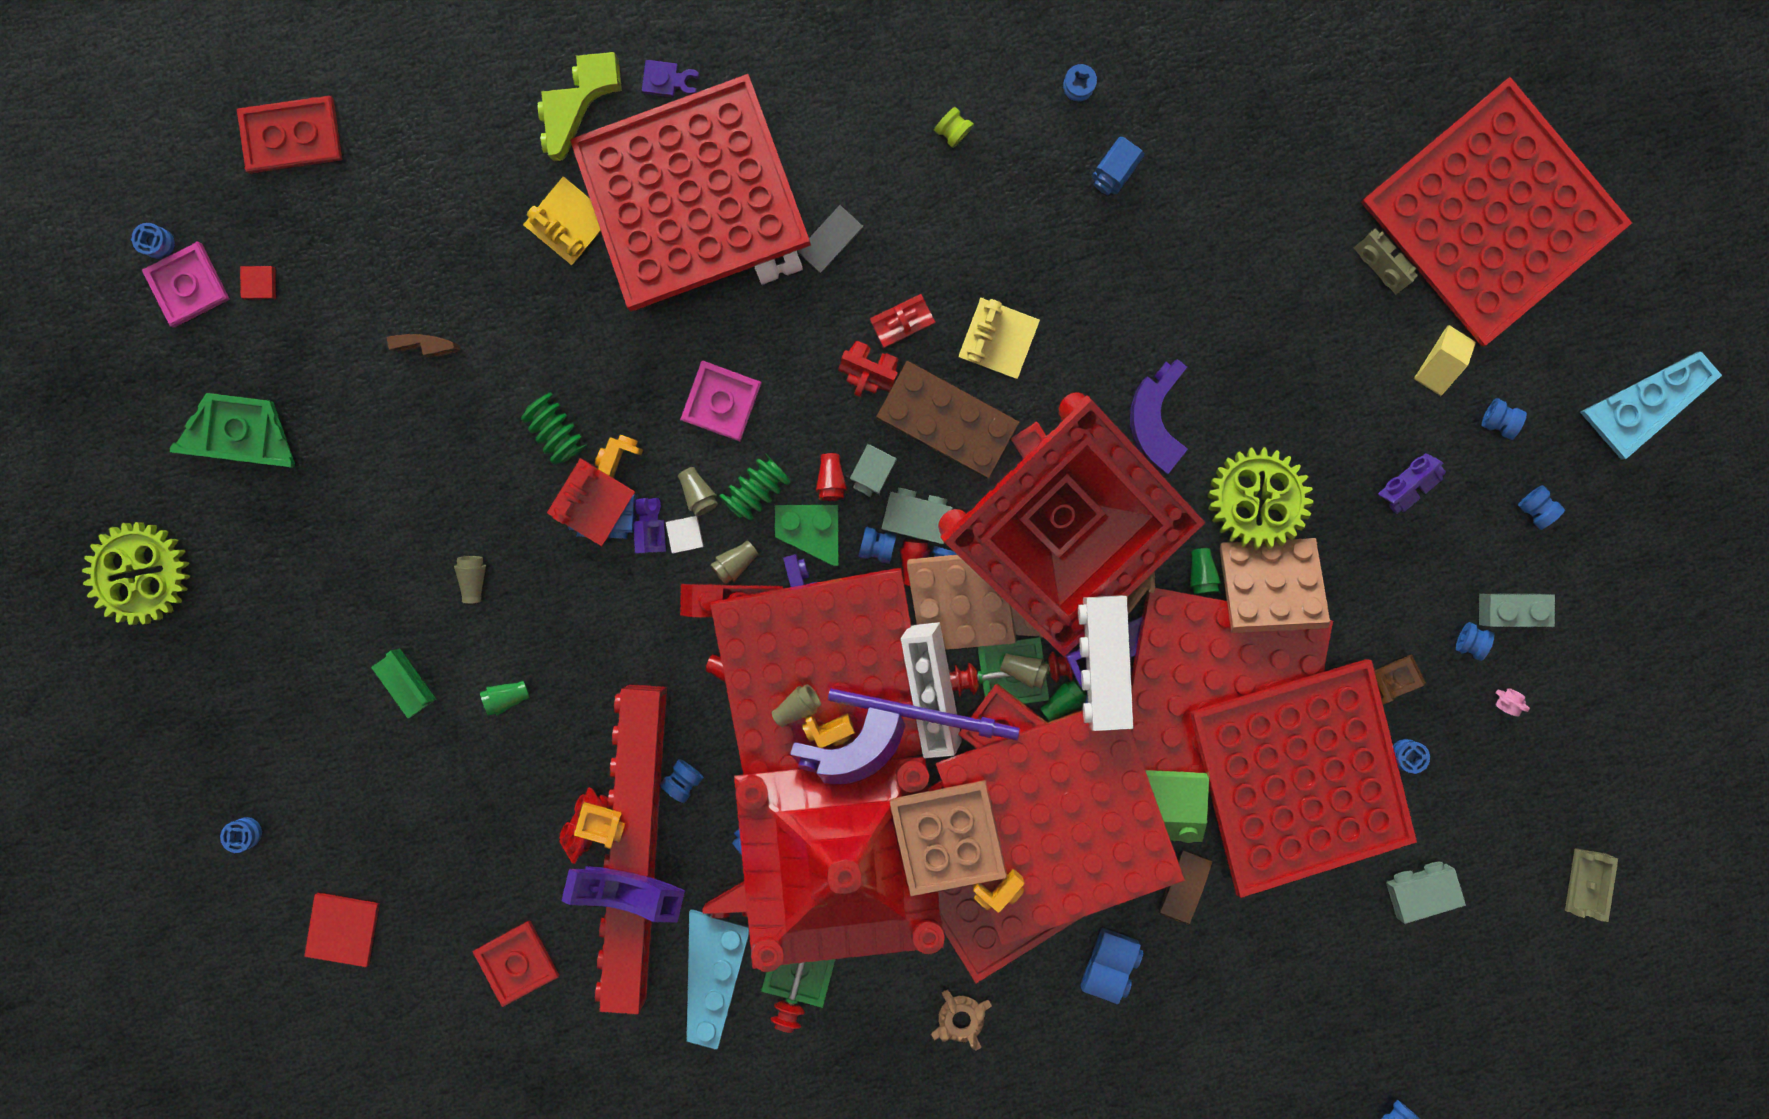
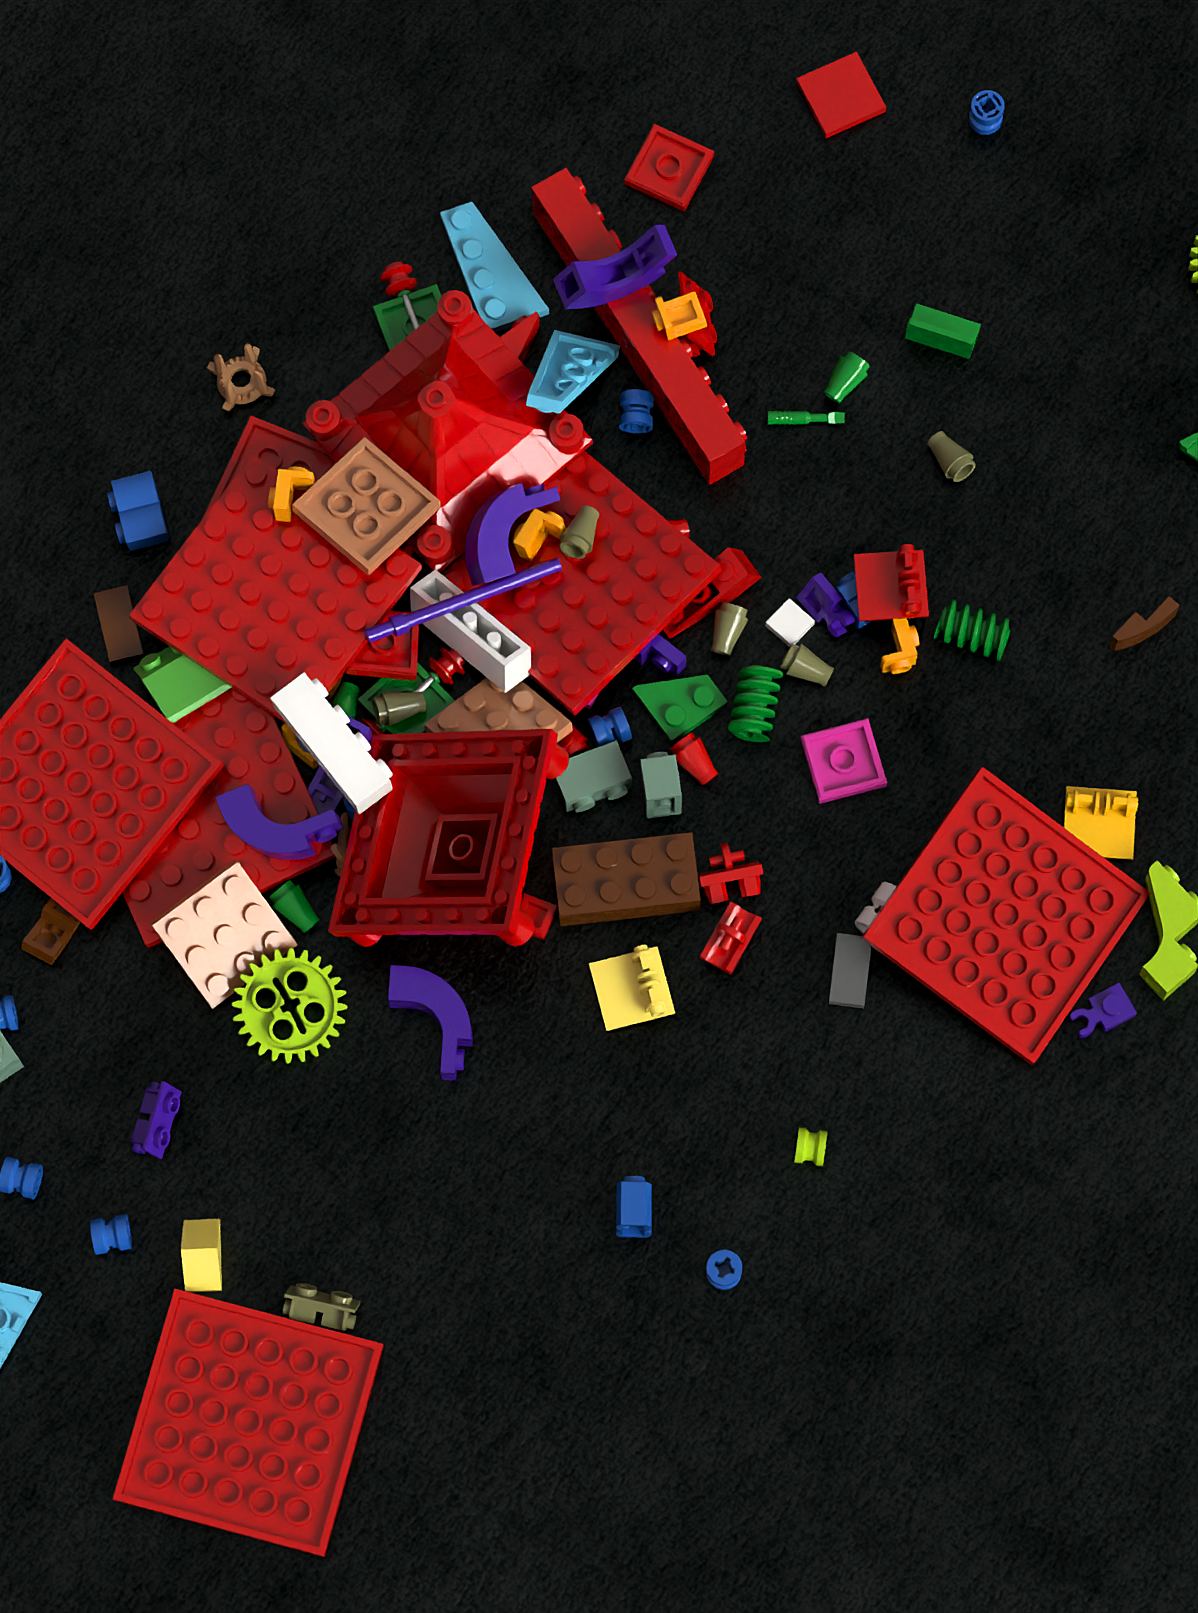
camera: 145 degrees right, 15 degrees down
none -> dark purple arch [216,784,344,860]
none -> medium azure wing [526,330,620,413]
none -> green piece [767,411,845,425]

